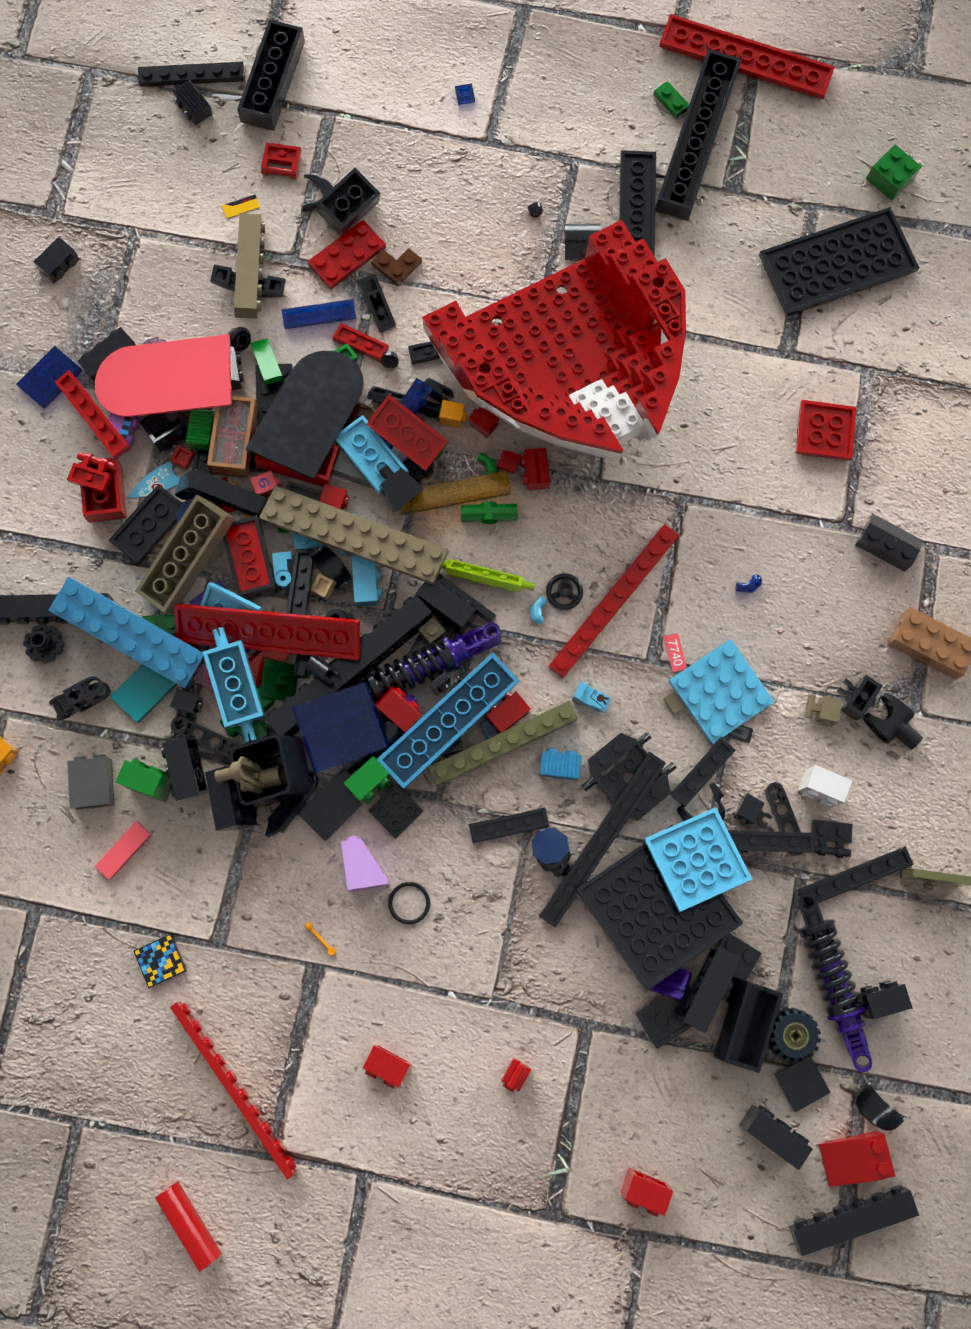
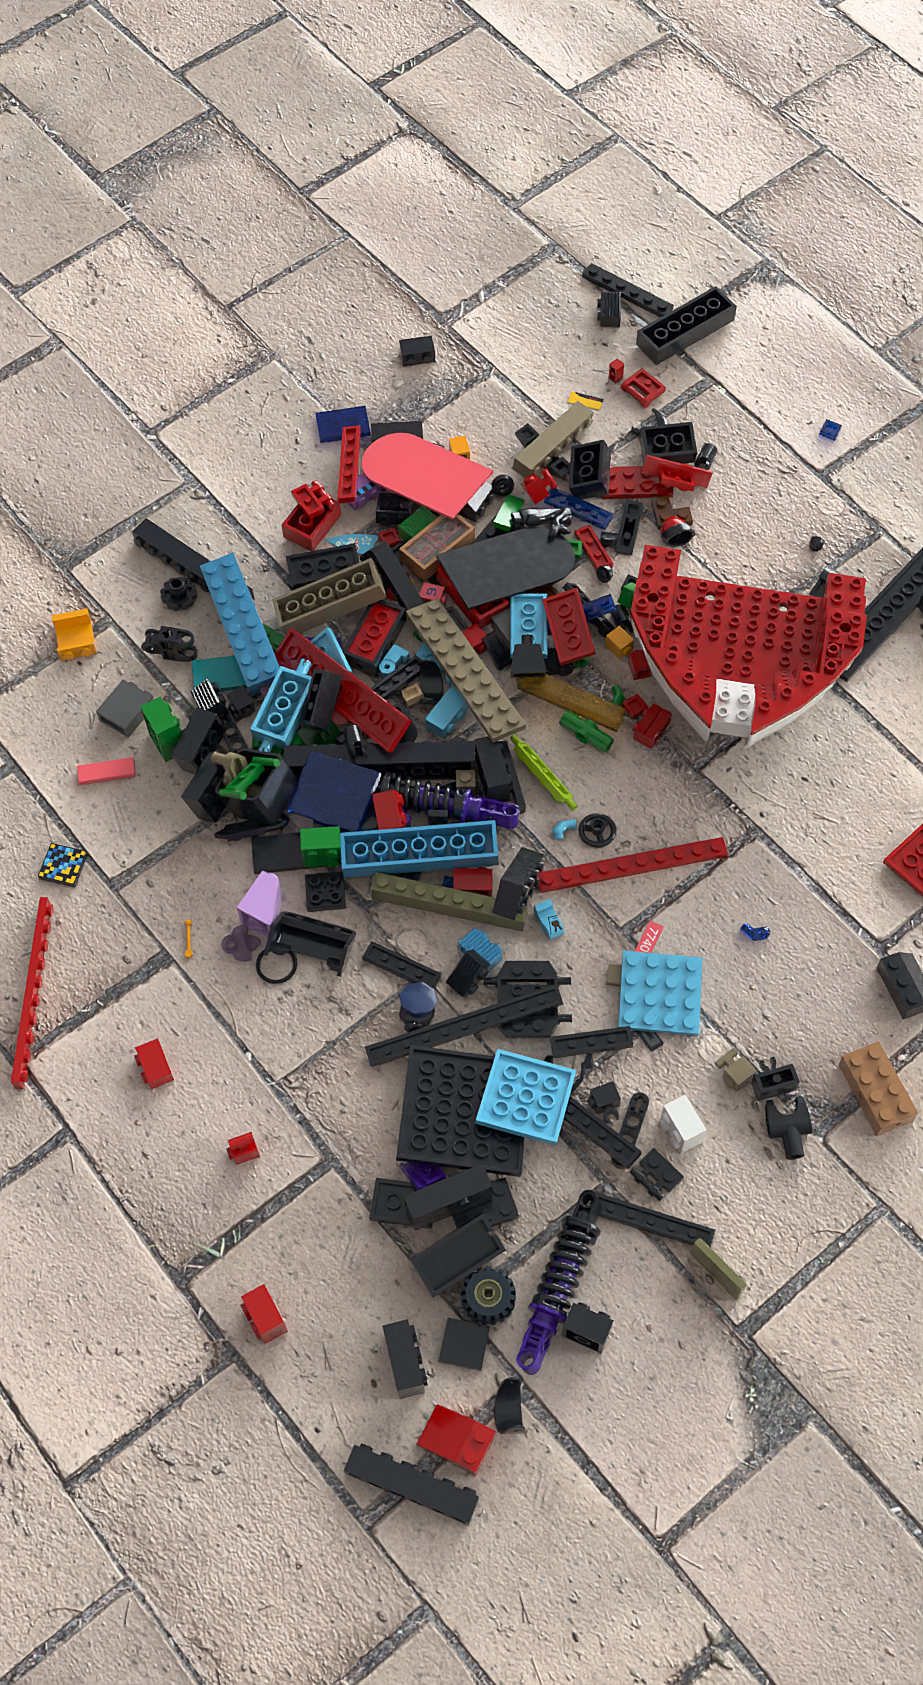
camera: 45 degrees right, 15 degrees down
none -> black brick [190,678,228,716]
none -> green plate [219,757,280,800]
none -> clear purple plate [221,925,261,962]
none -> black windscreen [264,911,356,977]
none -> black brick [300,669,342,731]
none -> black brick [446,949,491,997]
none -> light orange brick [449,436,470,460]
none -> black plate [481,629,512,671]
none -> black brick [492,847,545,920]
none -> black piece [511,507,572,537]
none -> red brick [521,468,558,505]
none -> black brick [569,440,611,501]
none -> black tile [600,531,619,546]
none -> red piece [608,359,624,384]
none -> green brick [617,582,636,609]
none -> red bracket [641,455,713,492]
none -> black piece [660,516,696,547]
none -> black piece [694,443,718,470]

